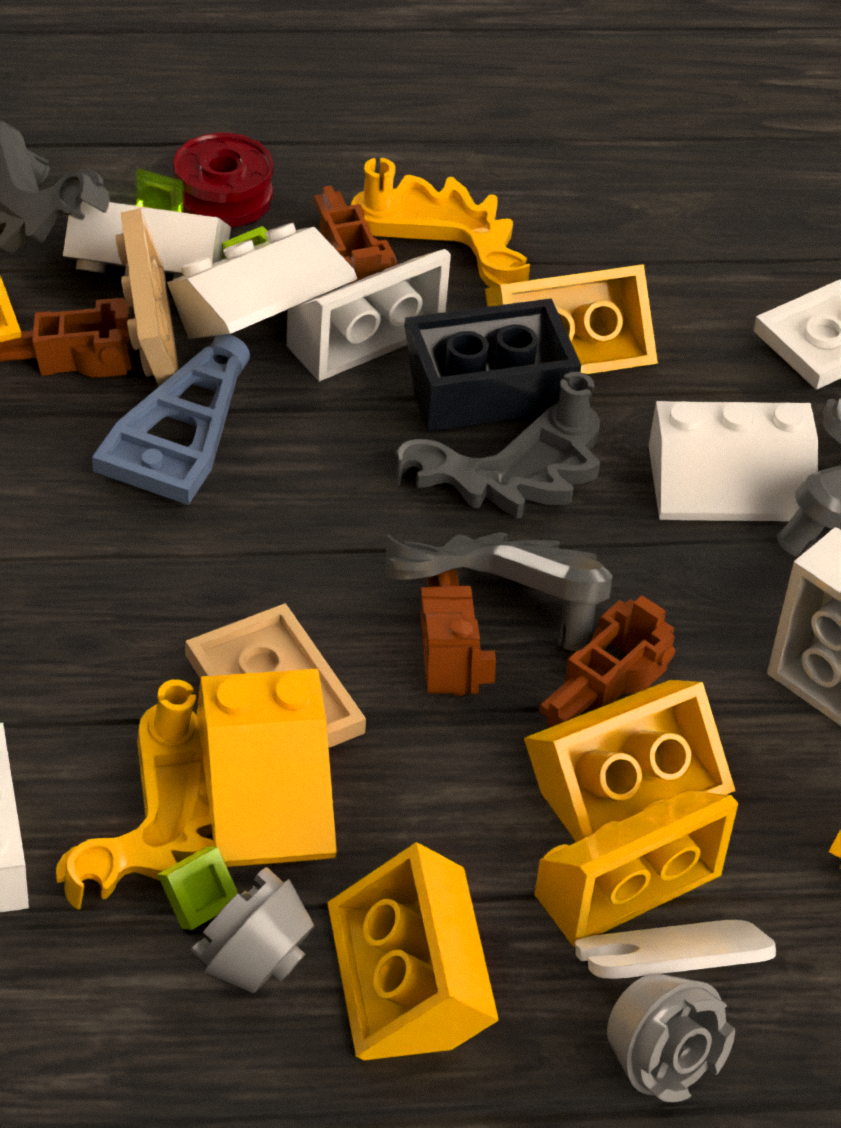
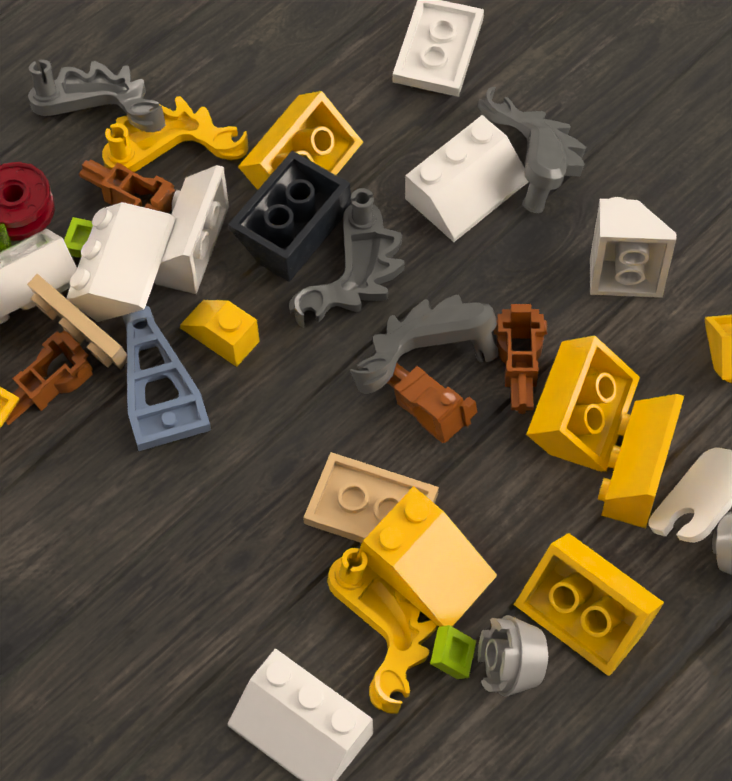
camera: 35 degrees left, 15 degrees up
none -> dark grey animal [28,60,166,132]
none -> yellow slope [180,300,260,367]

